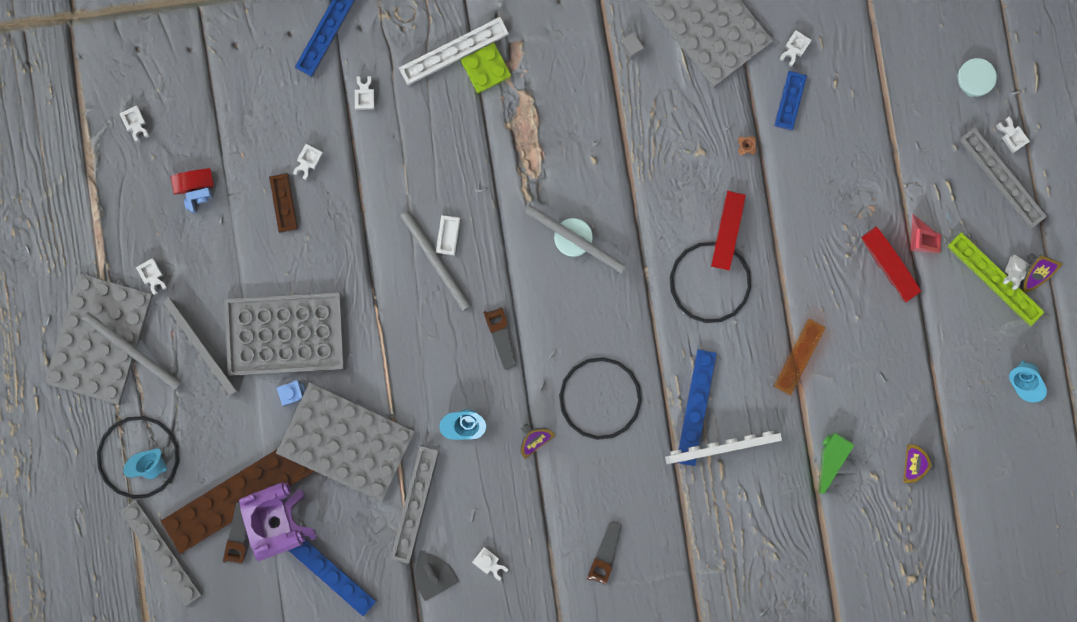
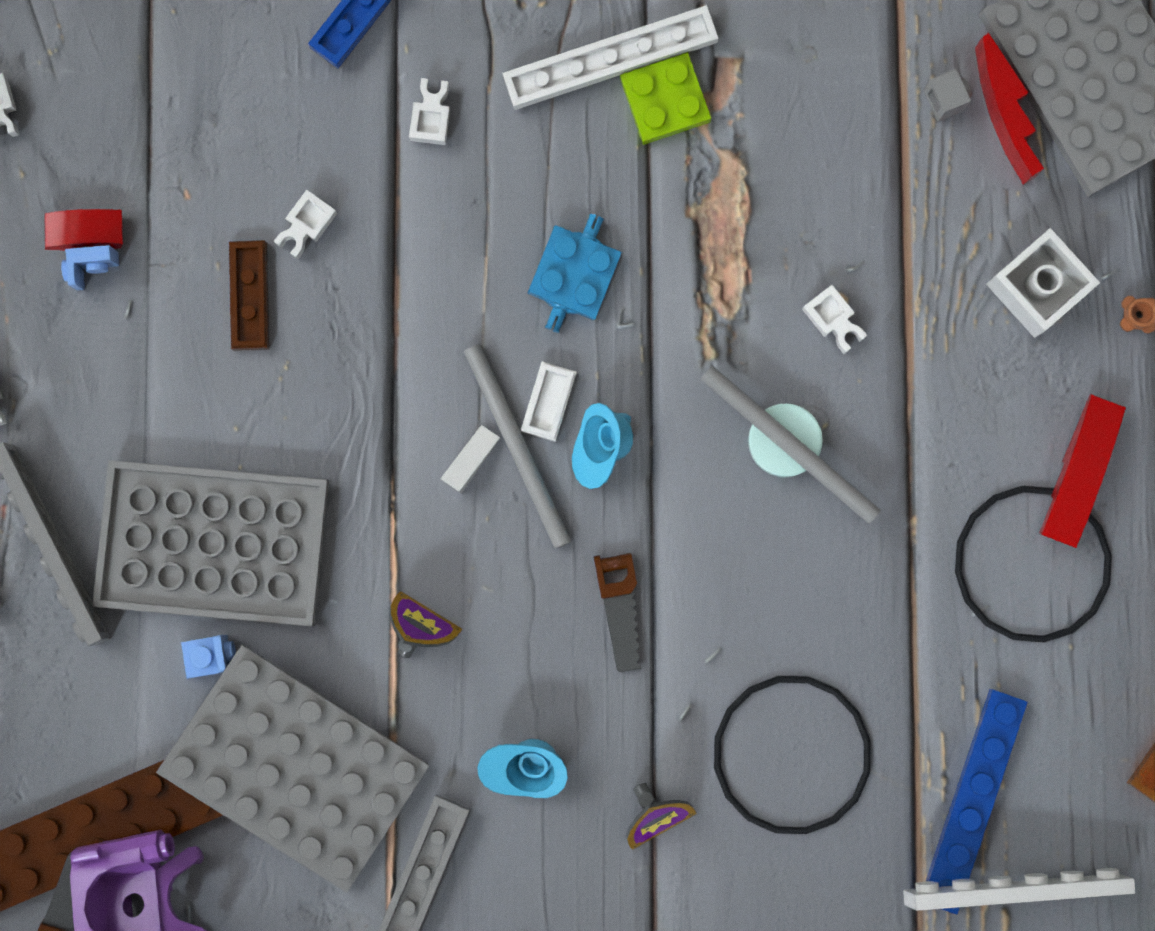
camera: 15 degrees right, 0 degrees up
none -> shield [389,591,462,658]
none -> white piece [440,425,500,494]
none -> dark azure plate [527,214,622,333]
none -> medium azure piece [572,403,633,489]
none -> white plate [802,285,867,354]
none -> red slope [975,33,1044,185]
none -> white brick [986,228,1100,338]

